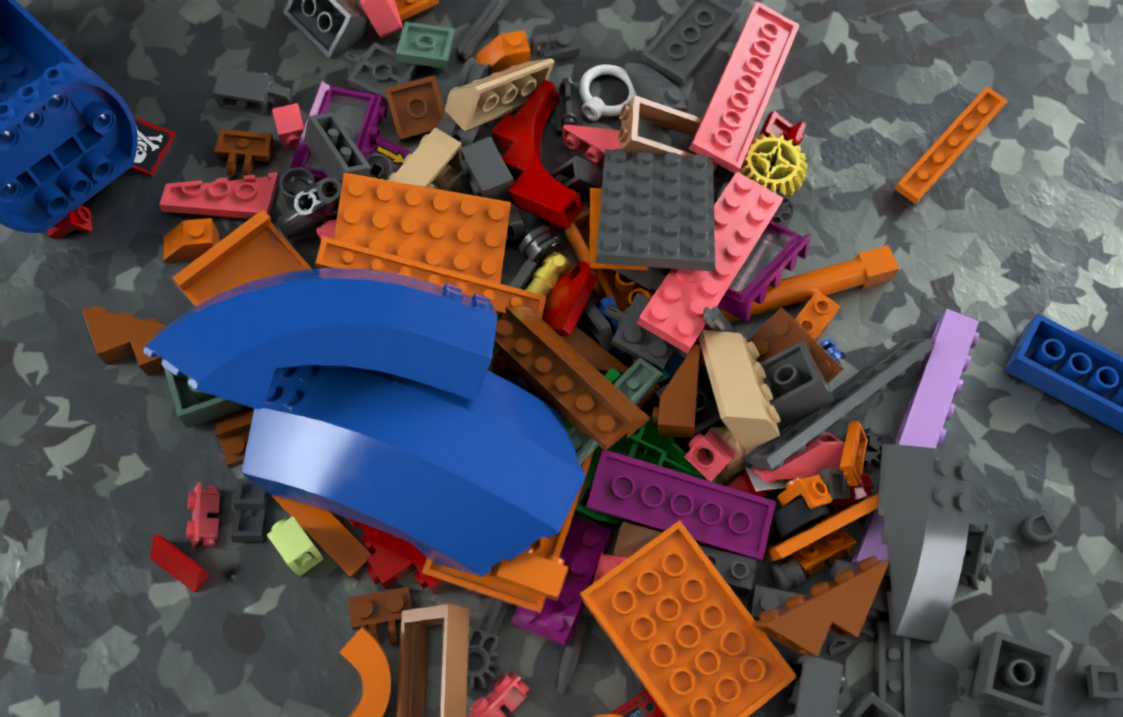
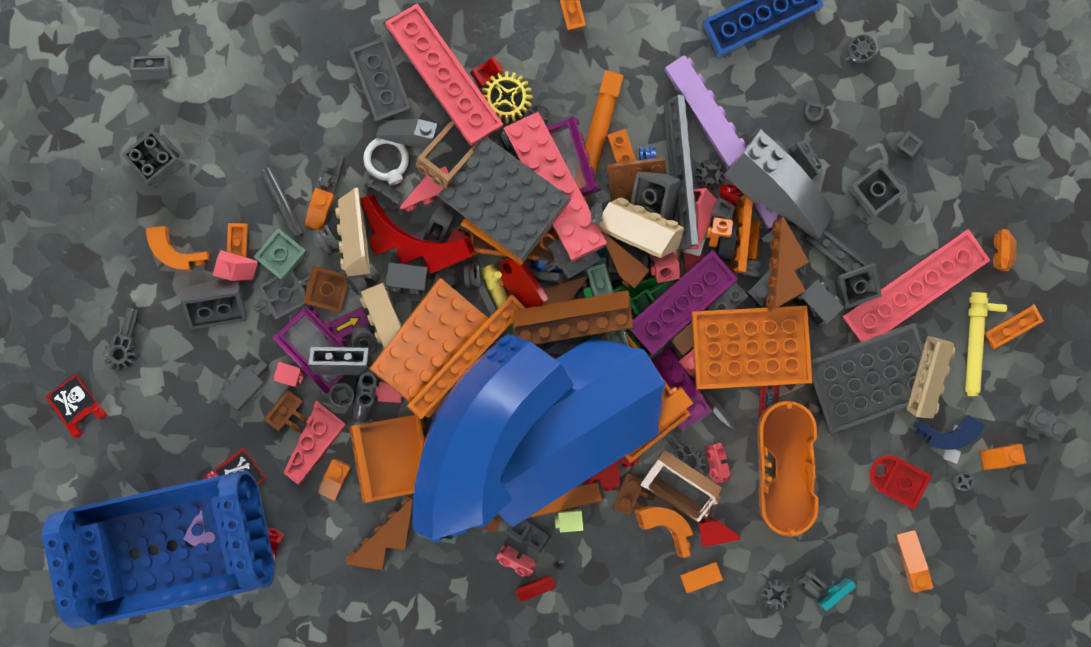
camera: 55 degrees left, 20 degrees up
orange tile [840,421,868,486] -> none

